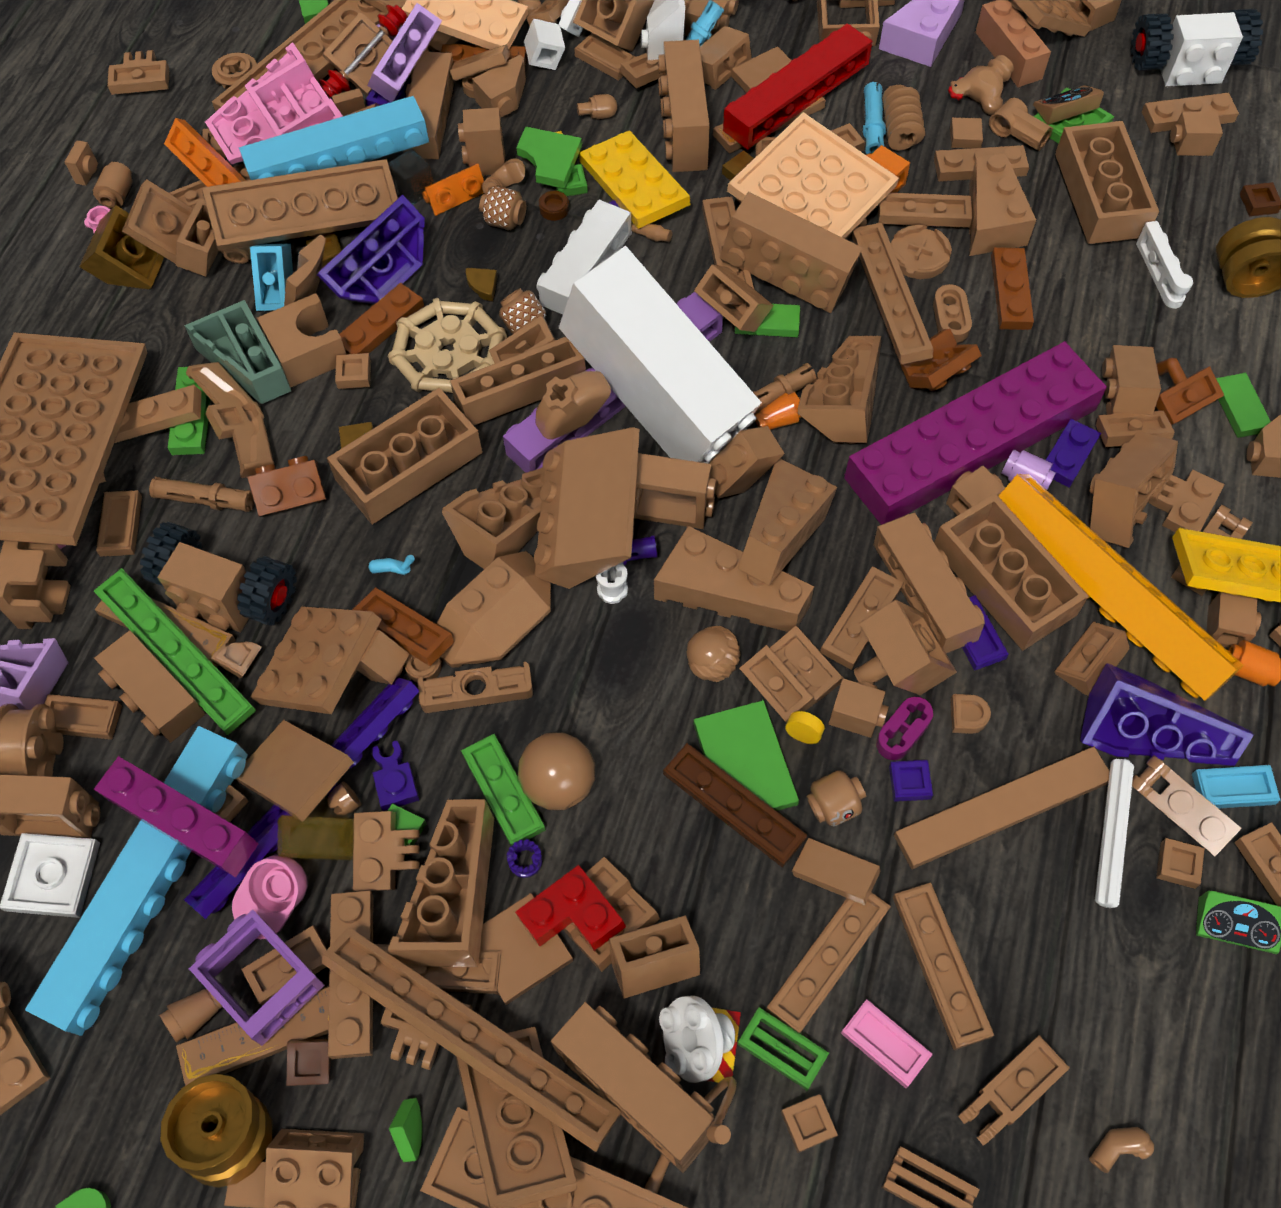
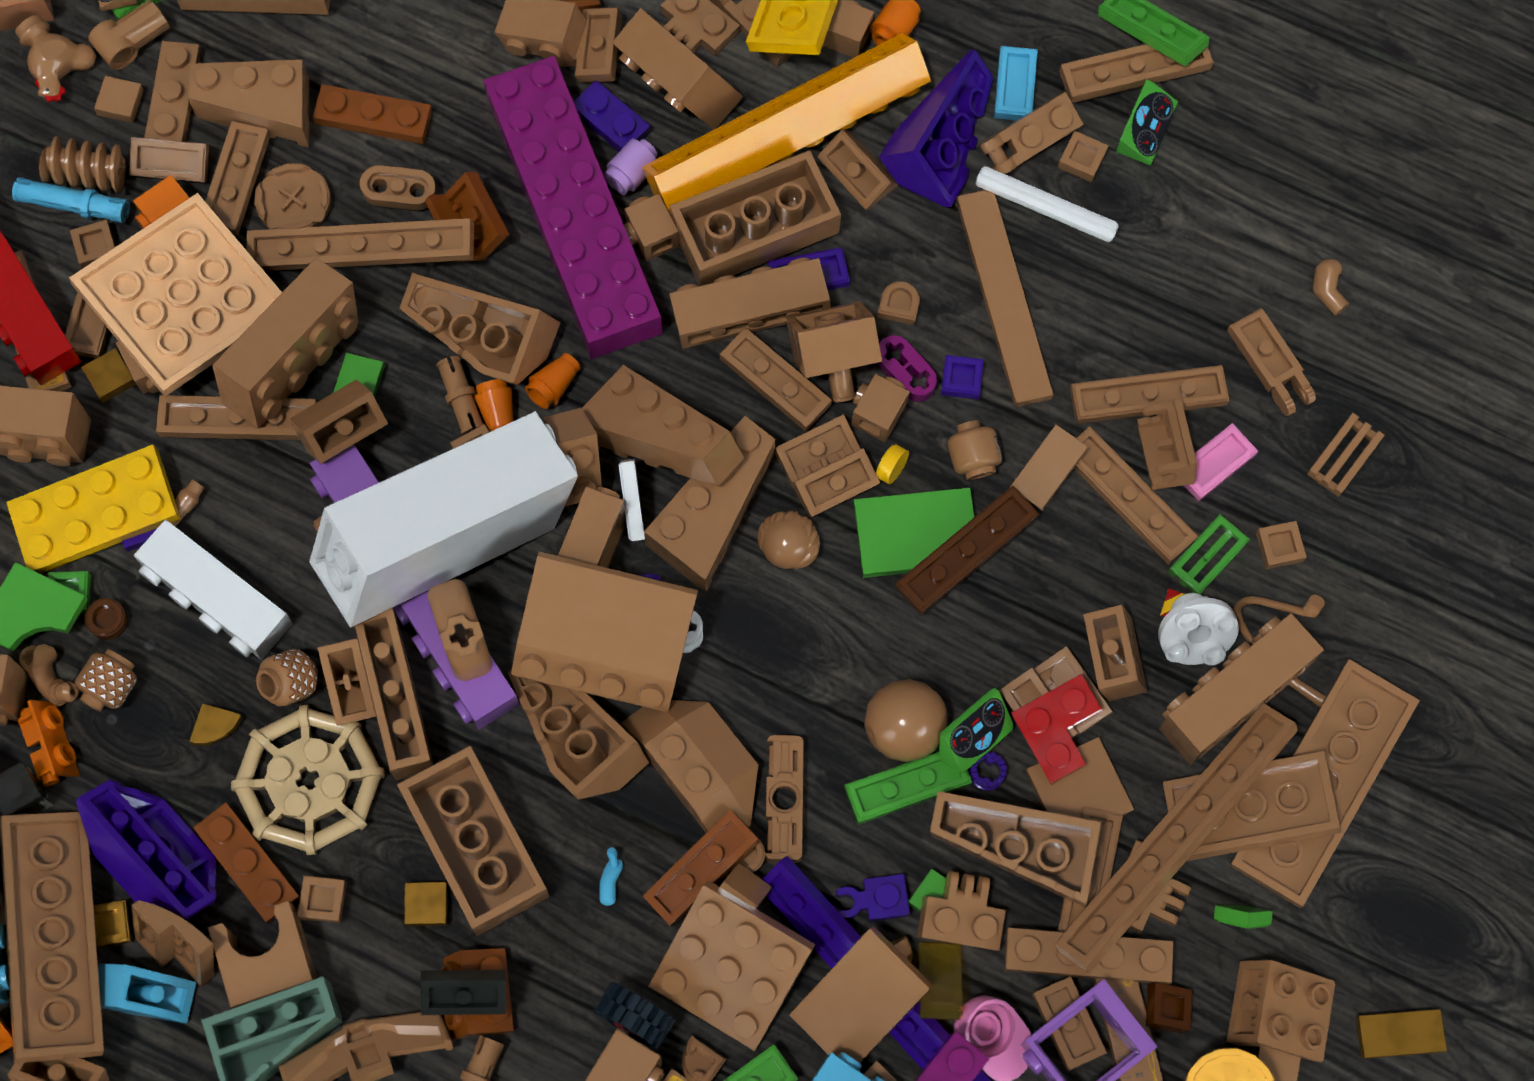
camera: 85 degrees left, 10 degrees up
none -> medium nougat tile [129,137,209,182]
none -> pearl dark grey plate [420,970,506,1015]
none -> orange cone [525,353,581,409]
none -> white tile [619,459,645,541]
none -> slope [939,688,1014,774]
none -> medium nougat hinge [1137,398,1197,490]

